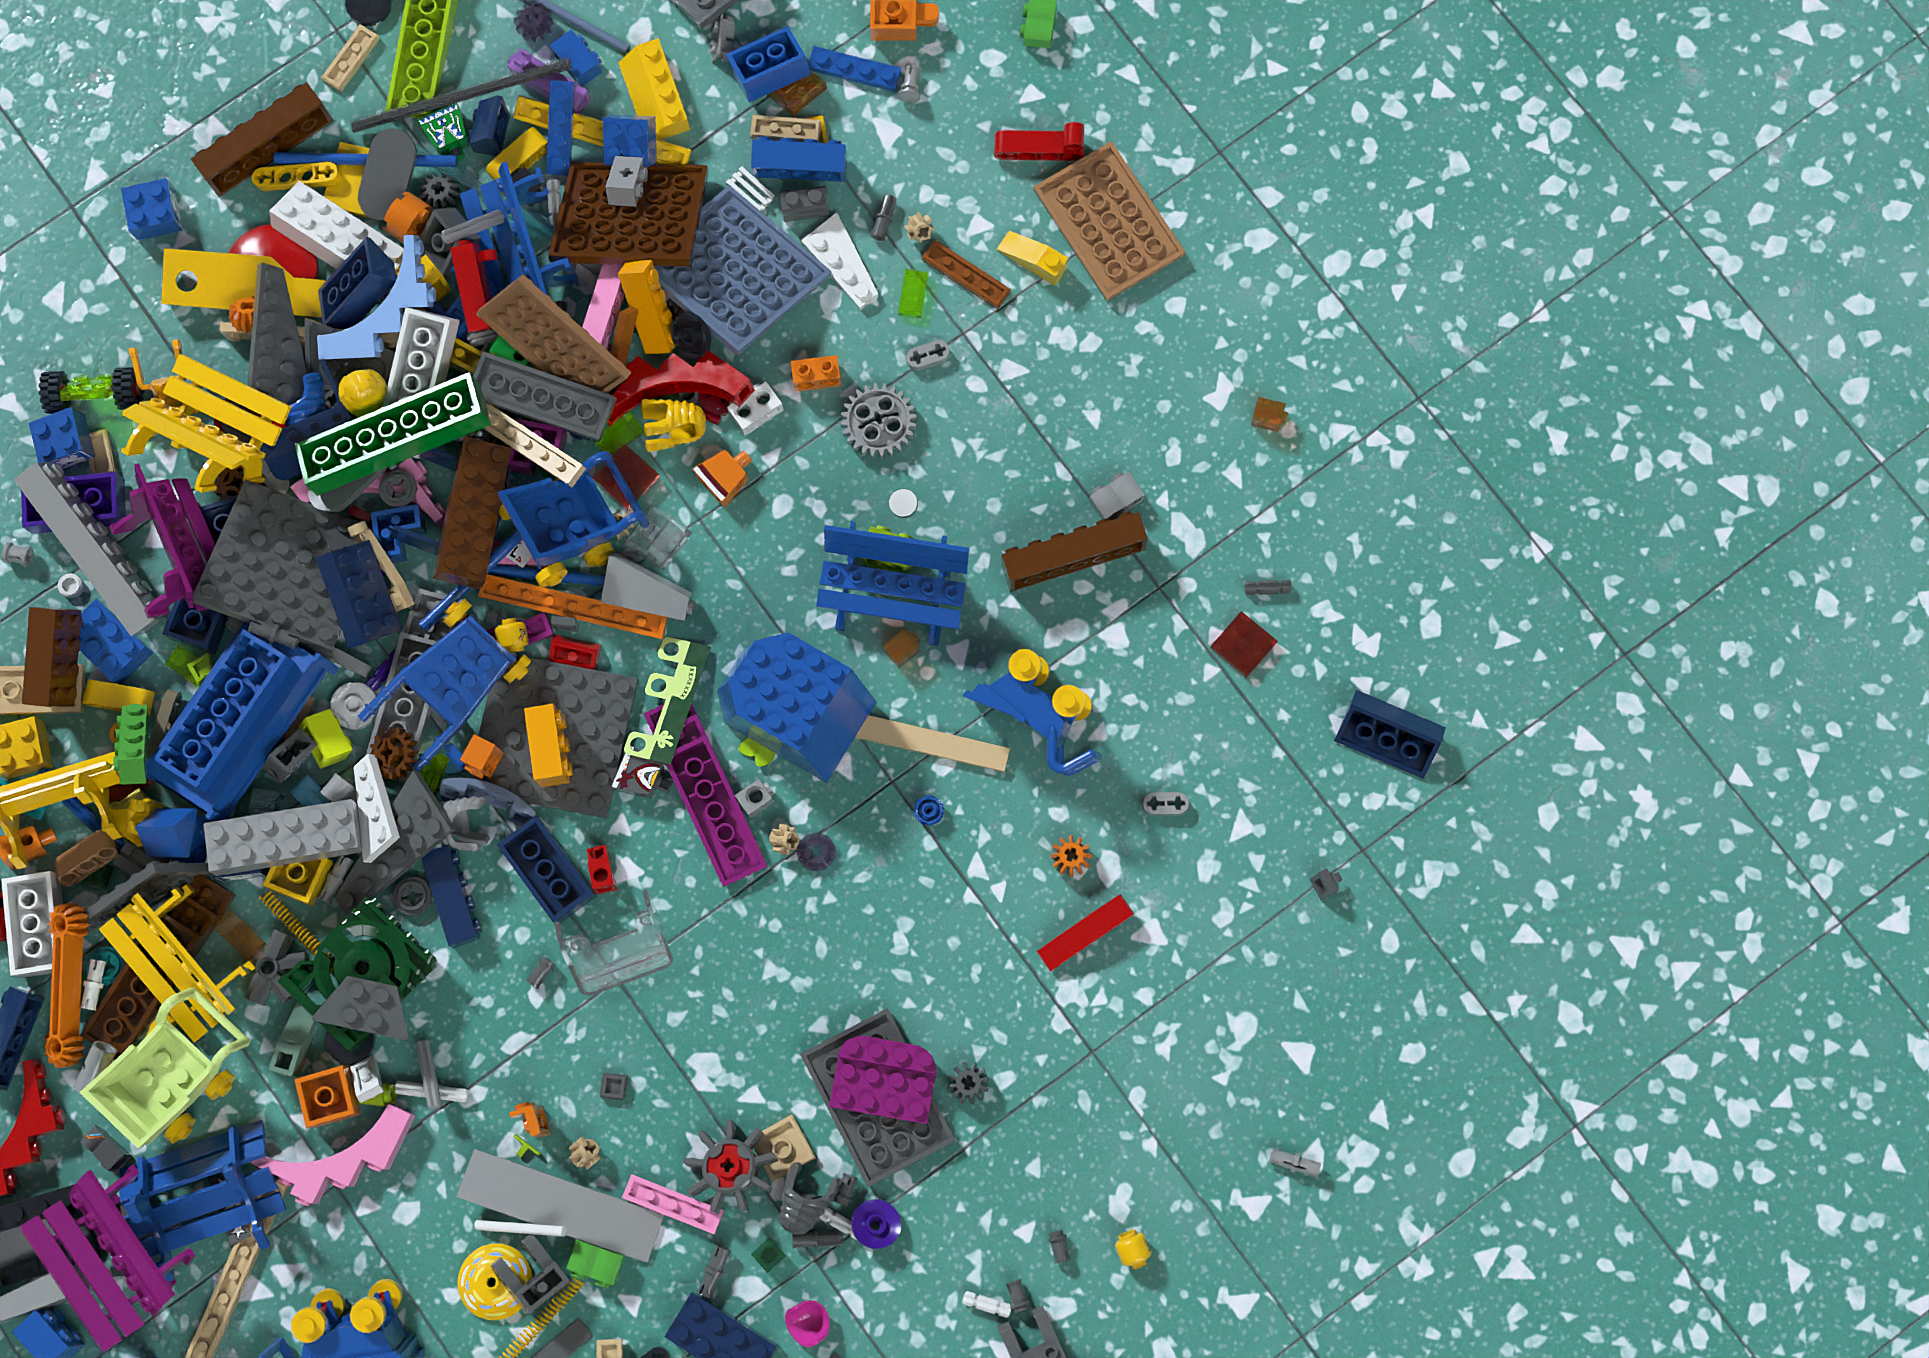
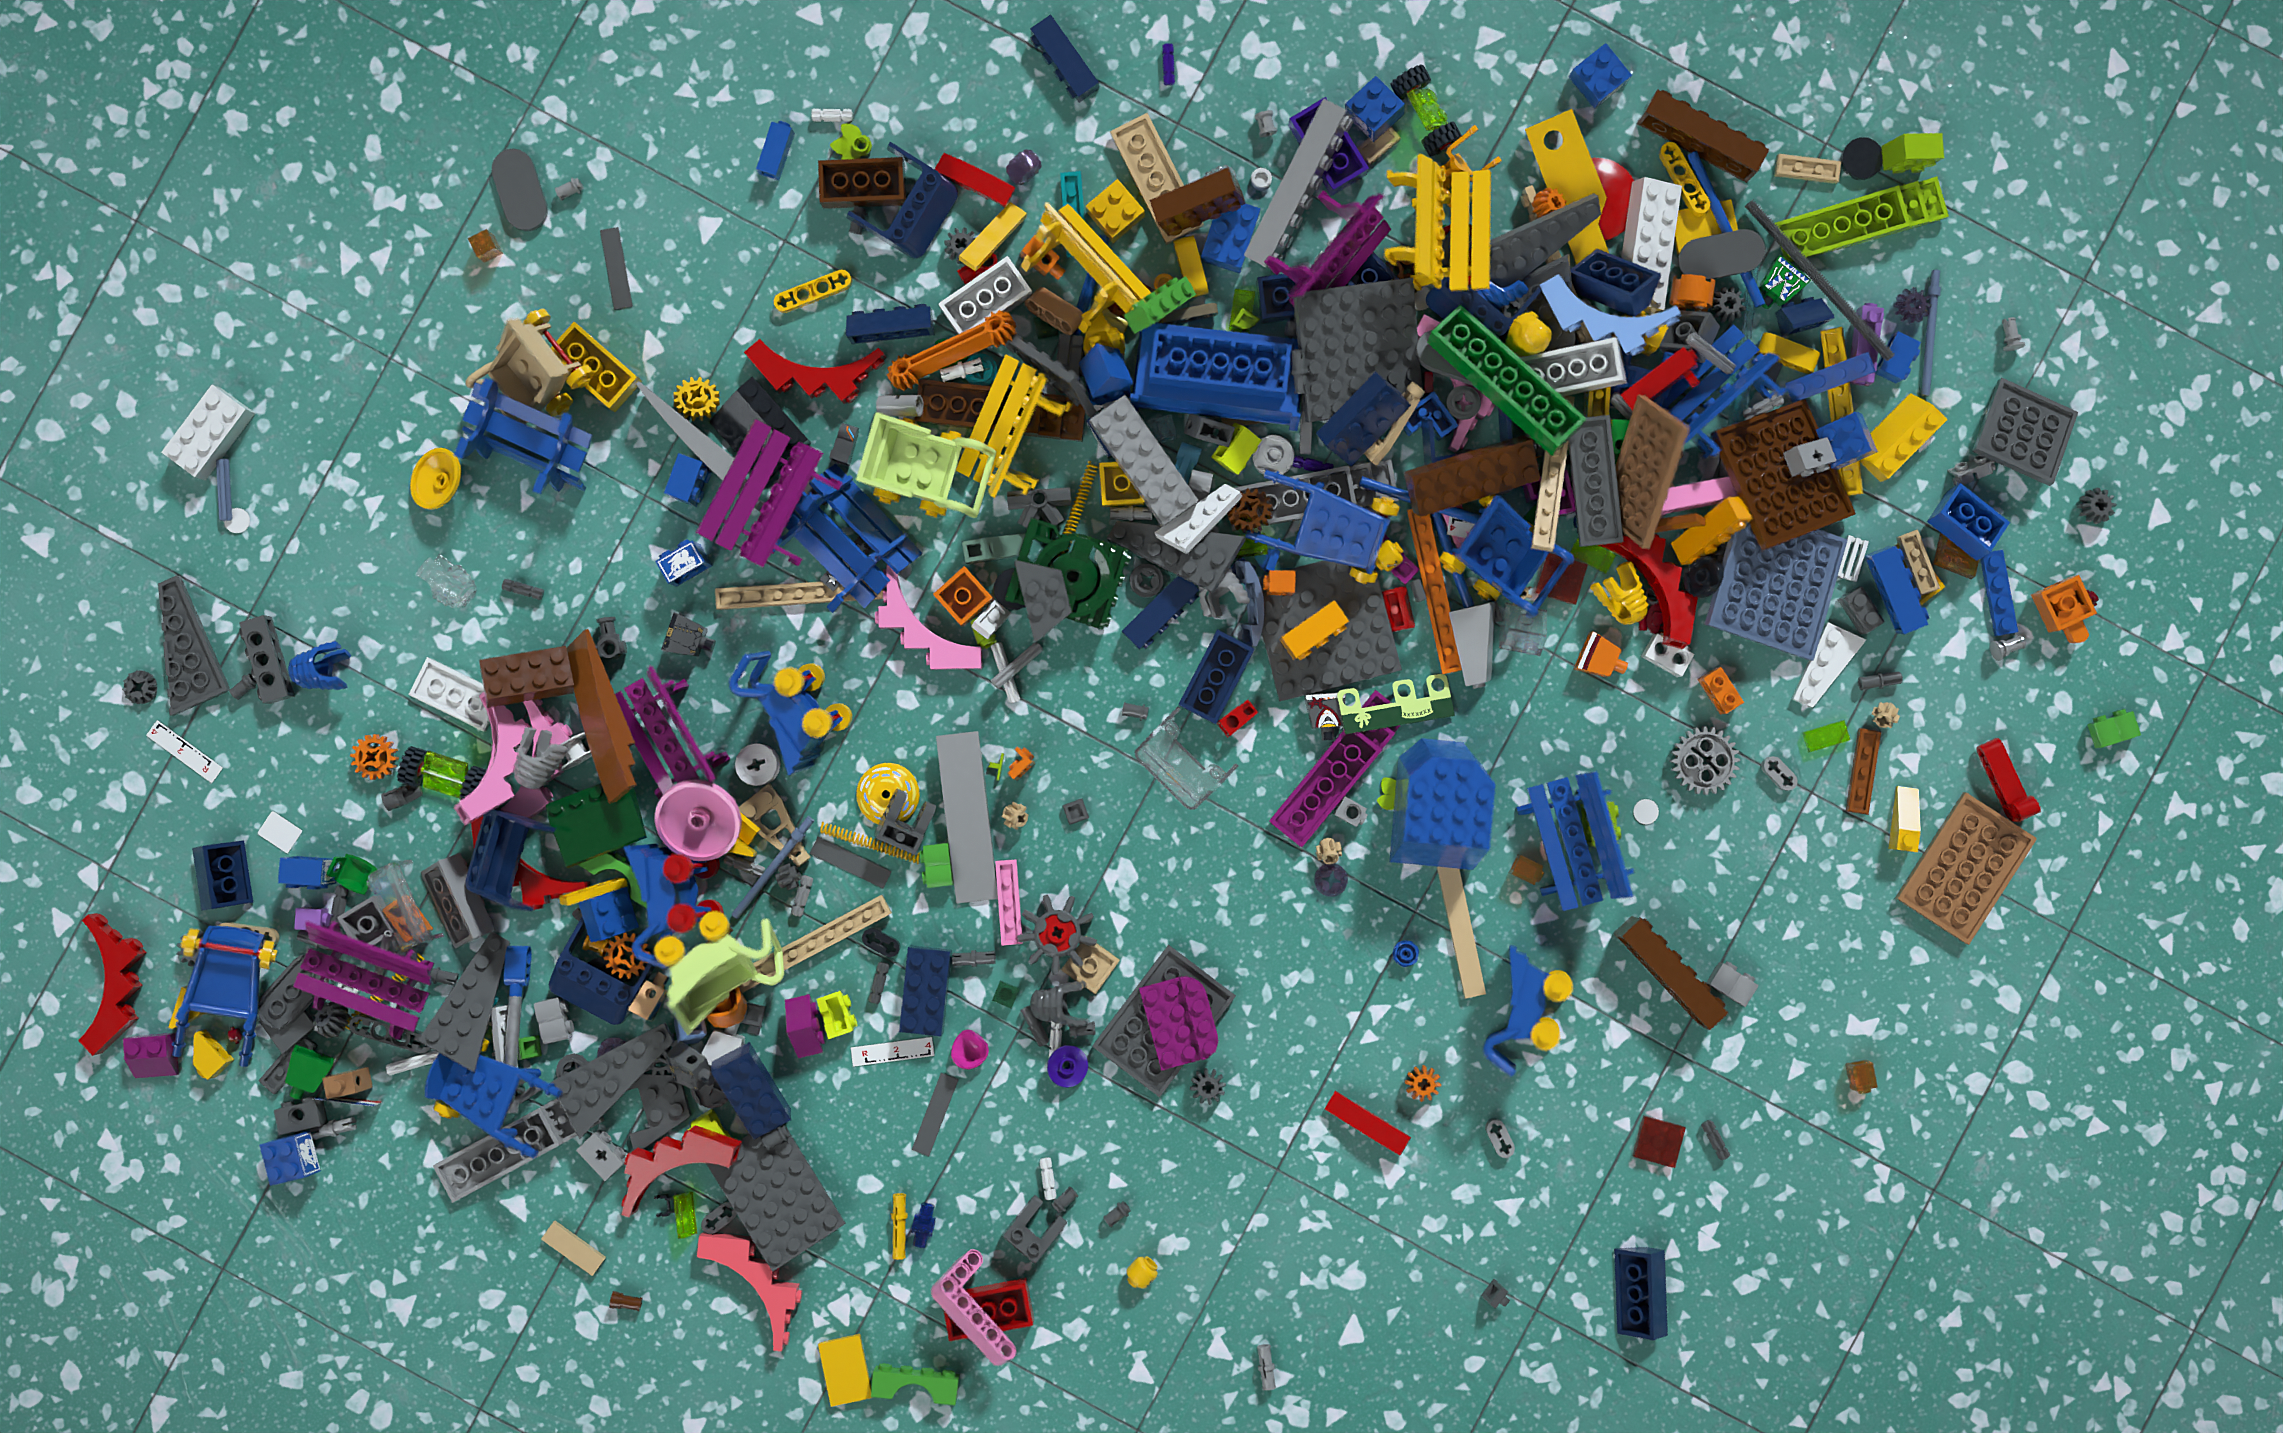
camera: 65 degrees right, 10 degrees up
clear orange plate [213,910,266,961] -> none
white bar [474,1220,566,1237] -> none

